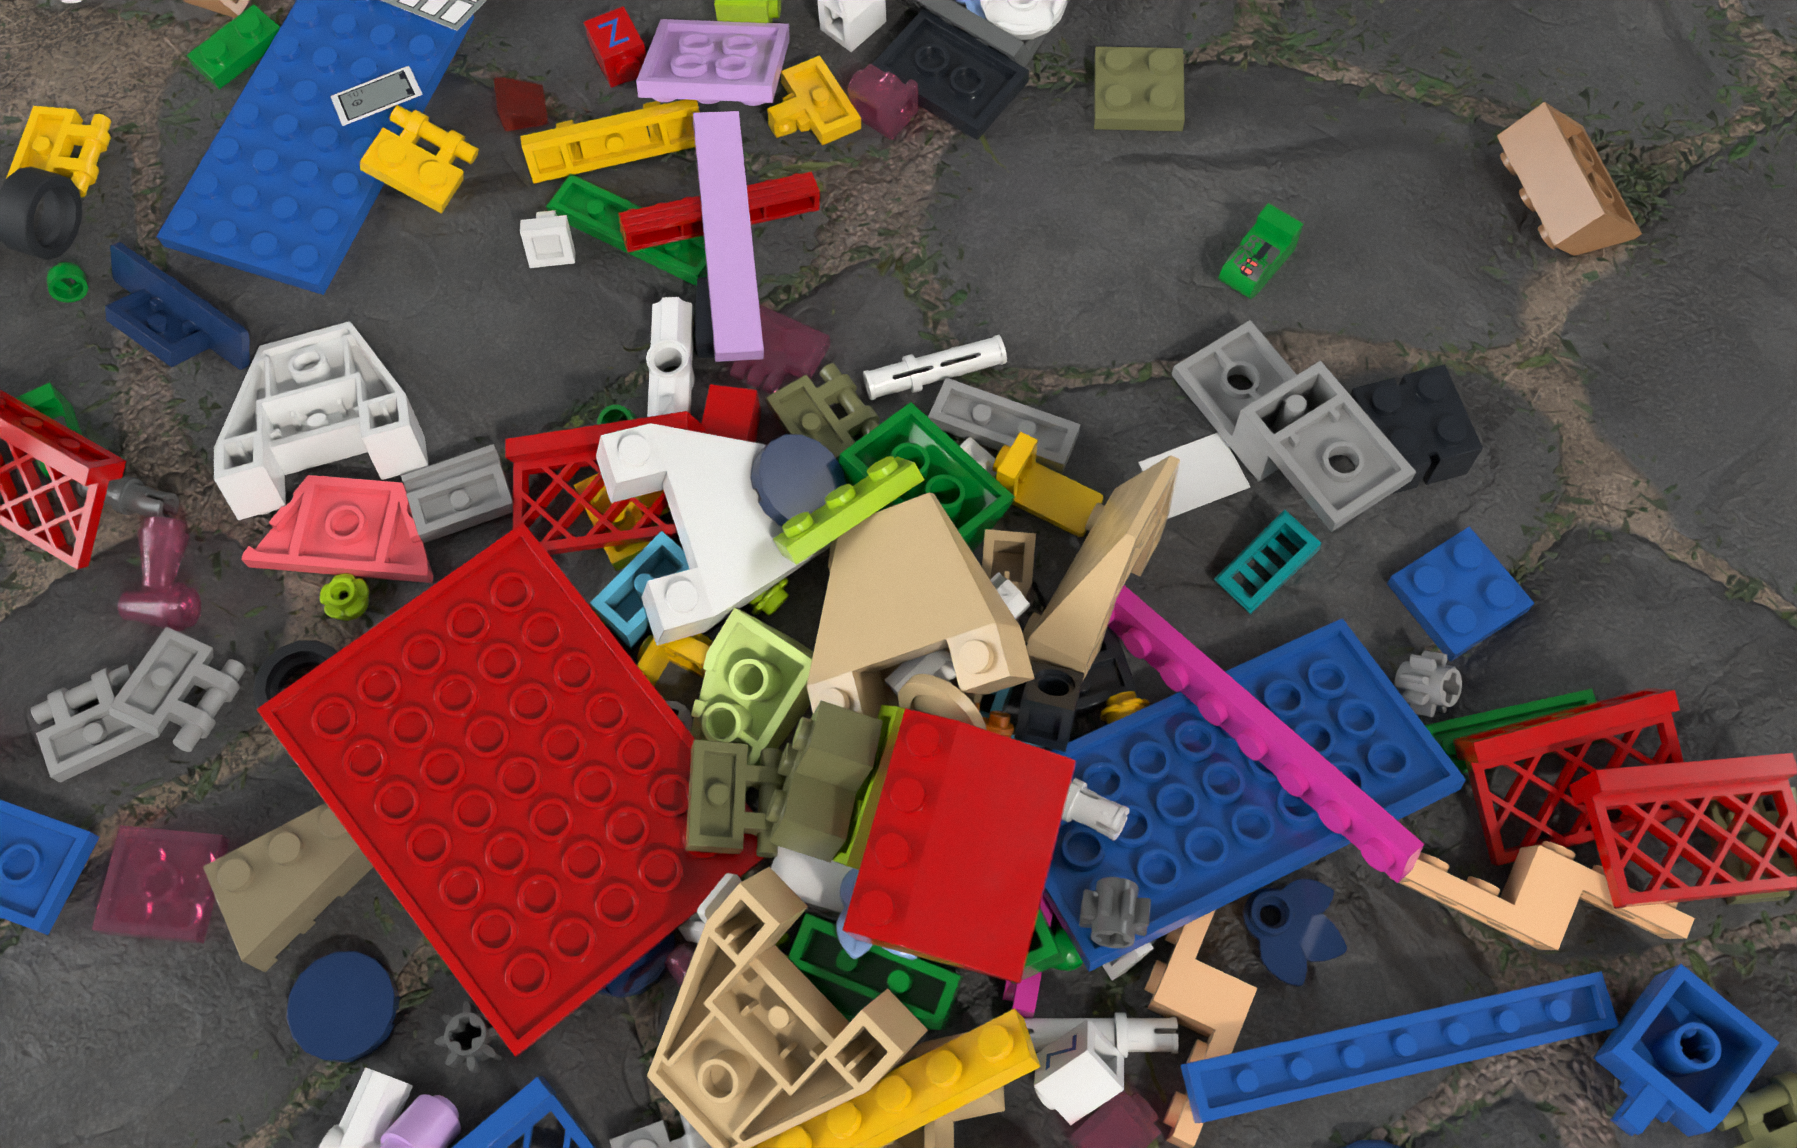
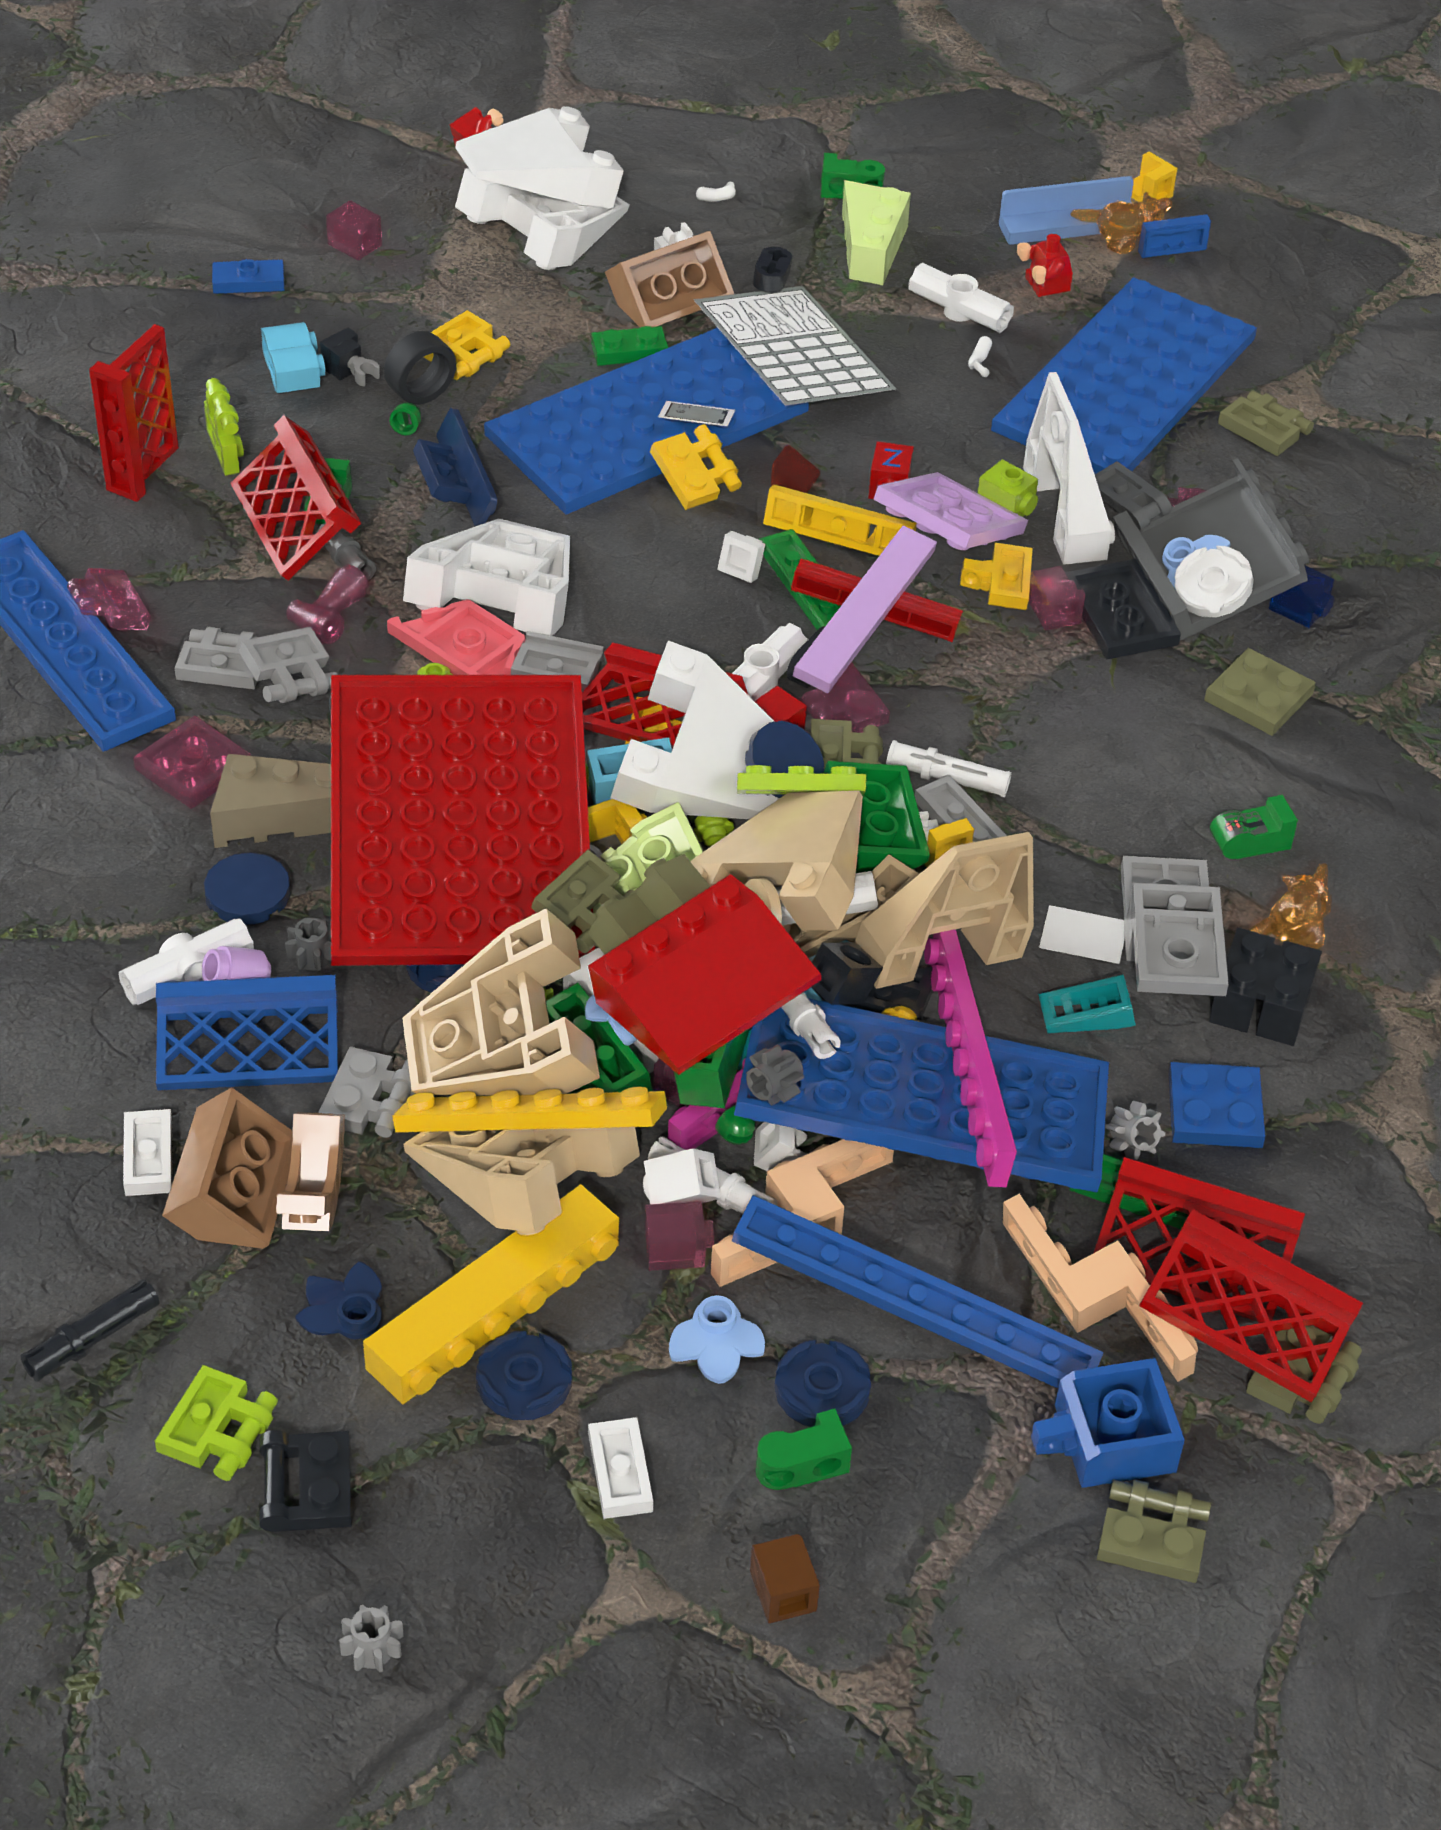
camera: 30 degrees right, 20 degrees down
dark blue plate [1242,879,1347,987] -> none
none -> clear orange animal [1248,863,1332,949]

